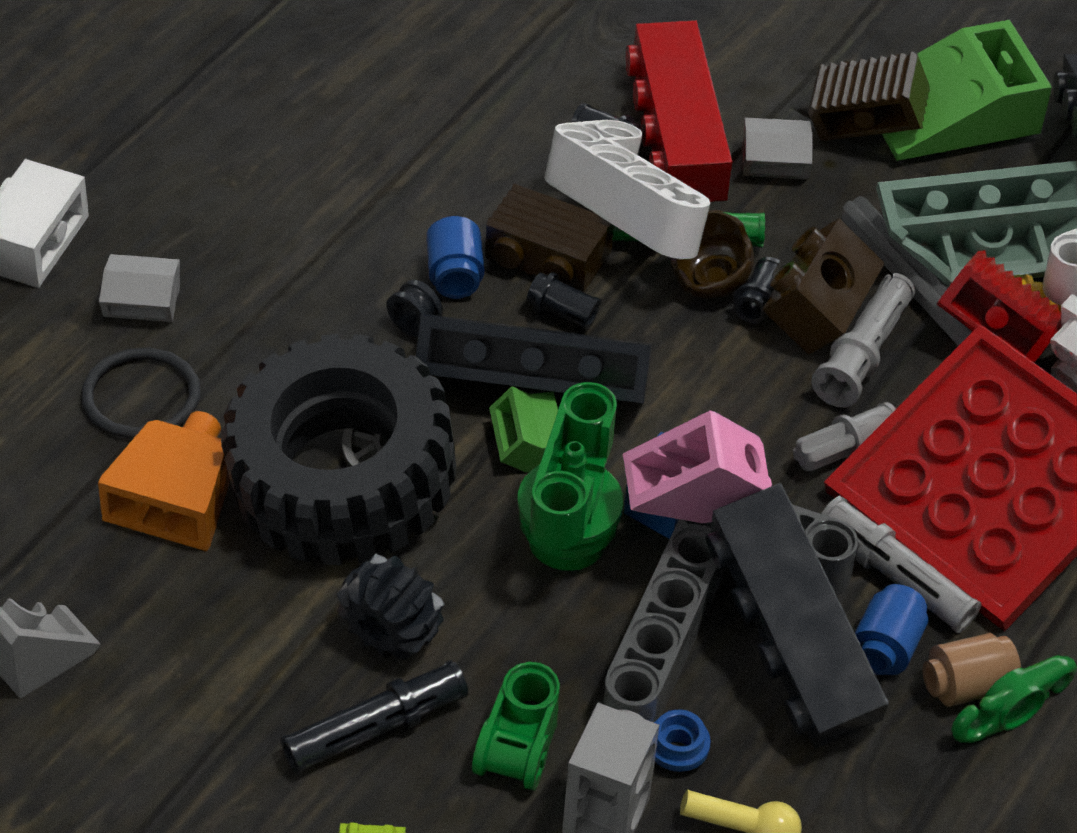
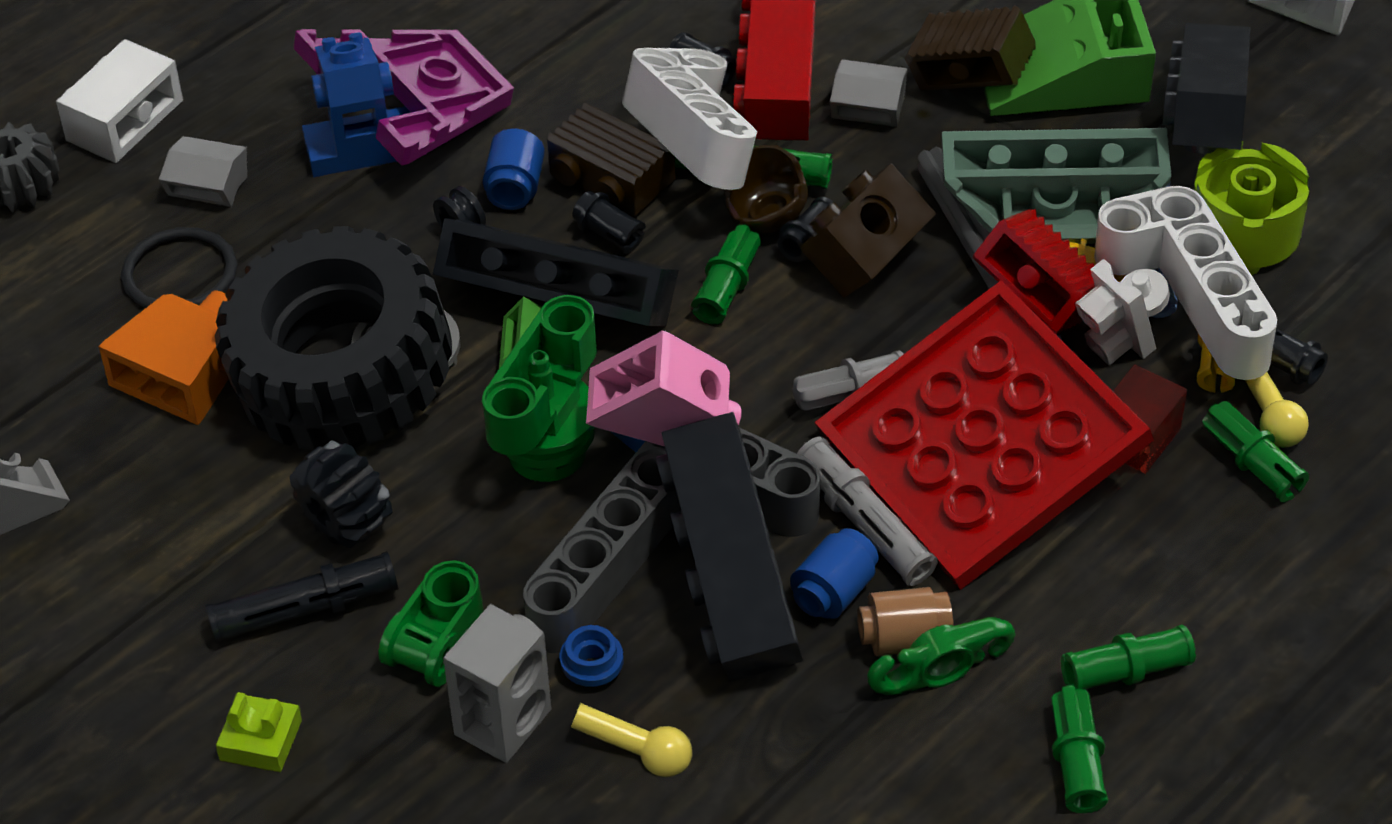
camera: 15 degrees right, 0 degrees up
light grey pin [811,273,915,408] -> none
none -> magenta wing [293,29,514,166]
none -> blue tile [302,32,410,177]
none -> green axle [691,225,761,324]

